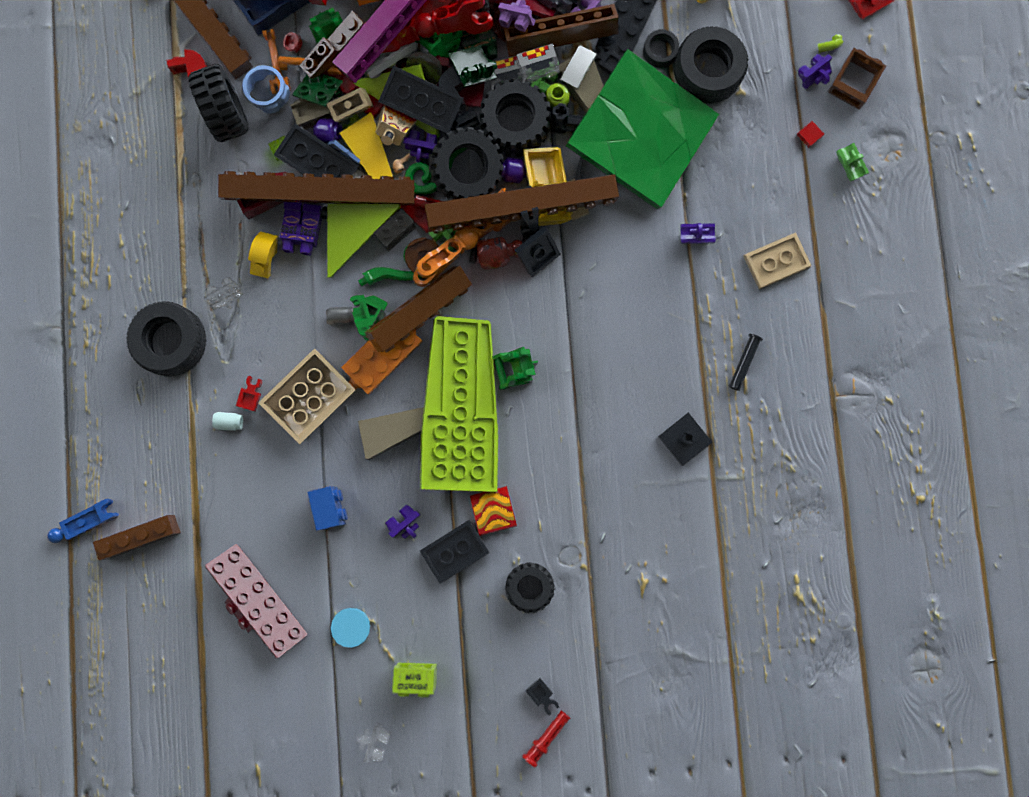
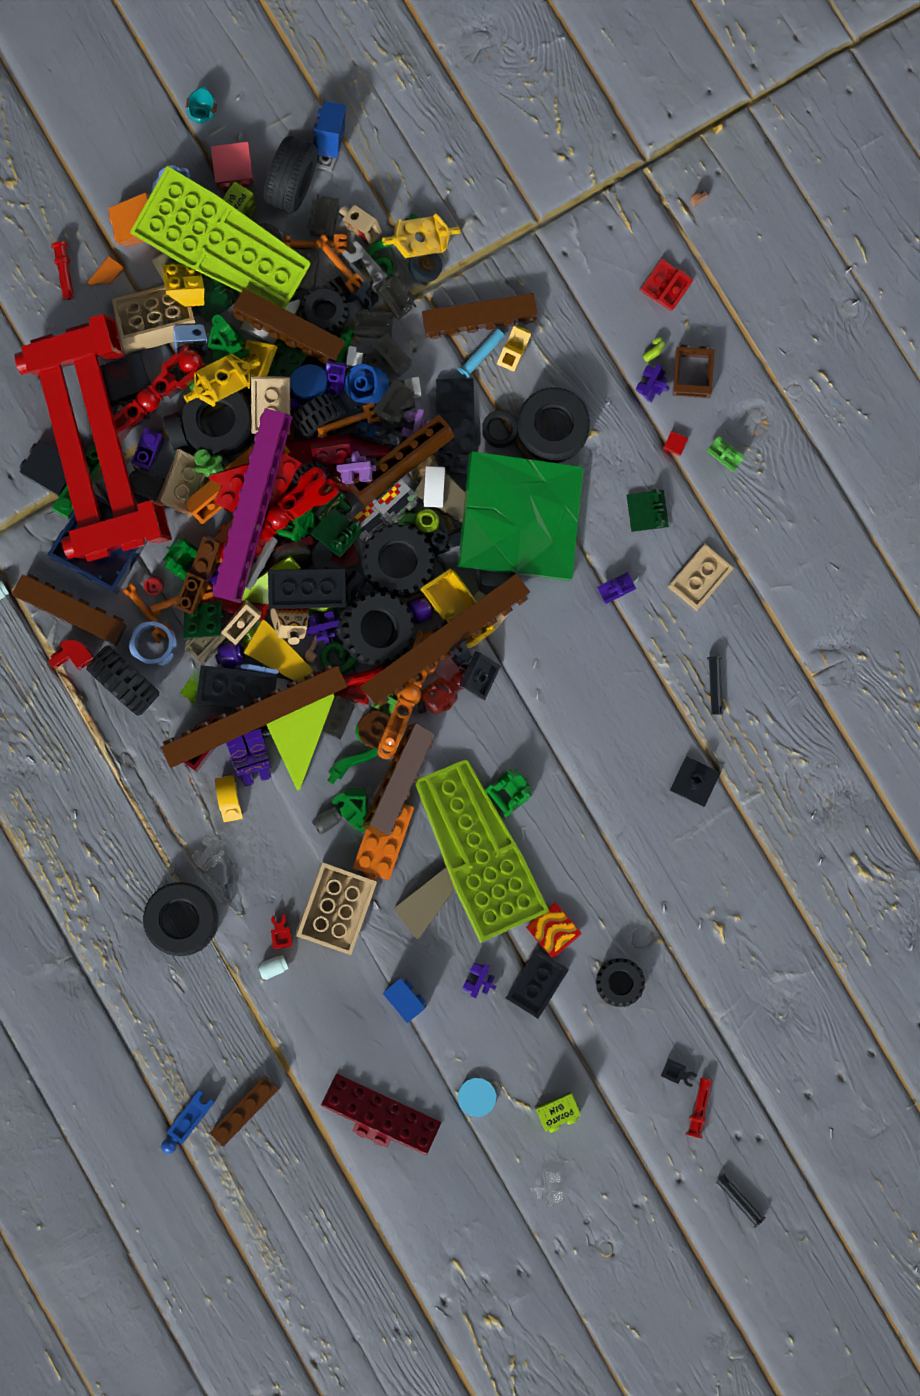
camera: 25 degrees left, 0 degrees up
none -> dark green hinge [626,489,669,532]

